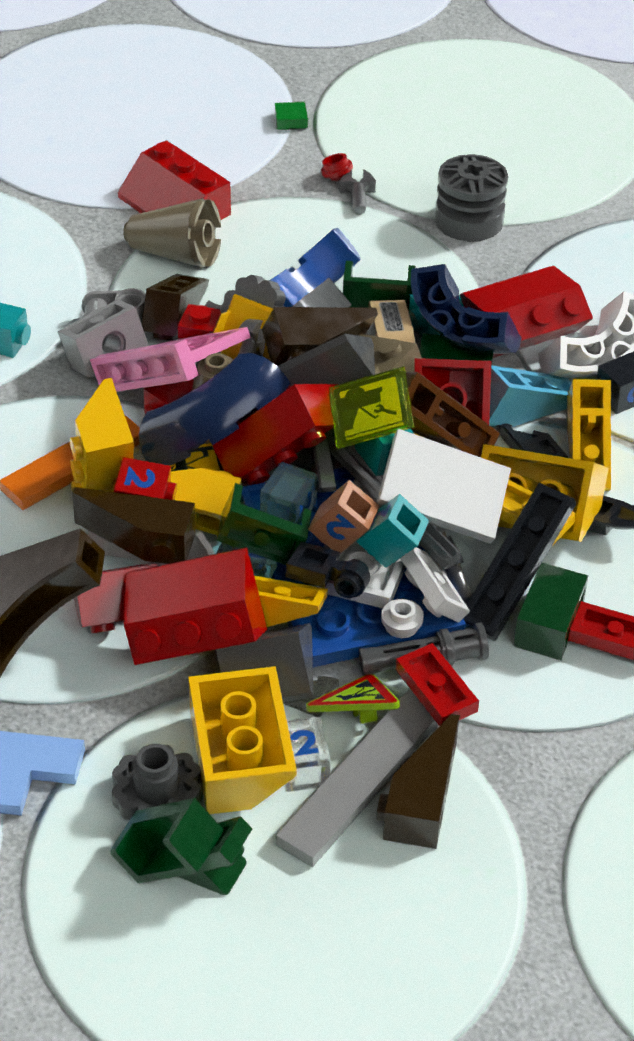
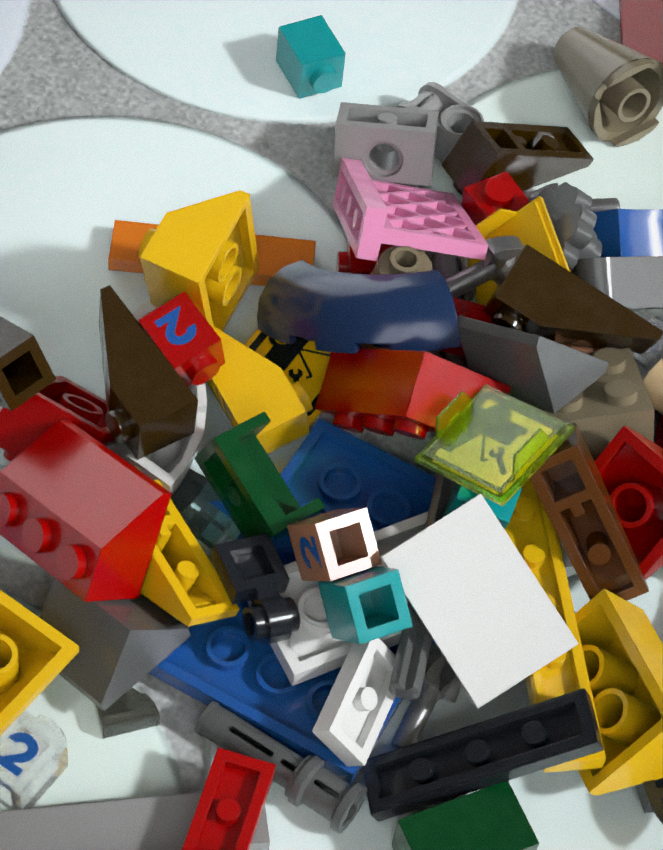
camera: 40 degrees right, 10 degrees up
clear light blue brick [260,462,317,523] -> none
piece [306,674,400,724] -> none
dark grey tile [311,437,336,493] -> none
white plate [381,599,424,638] -> none

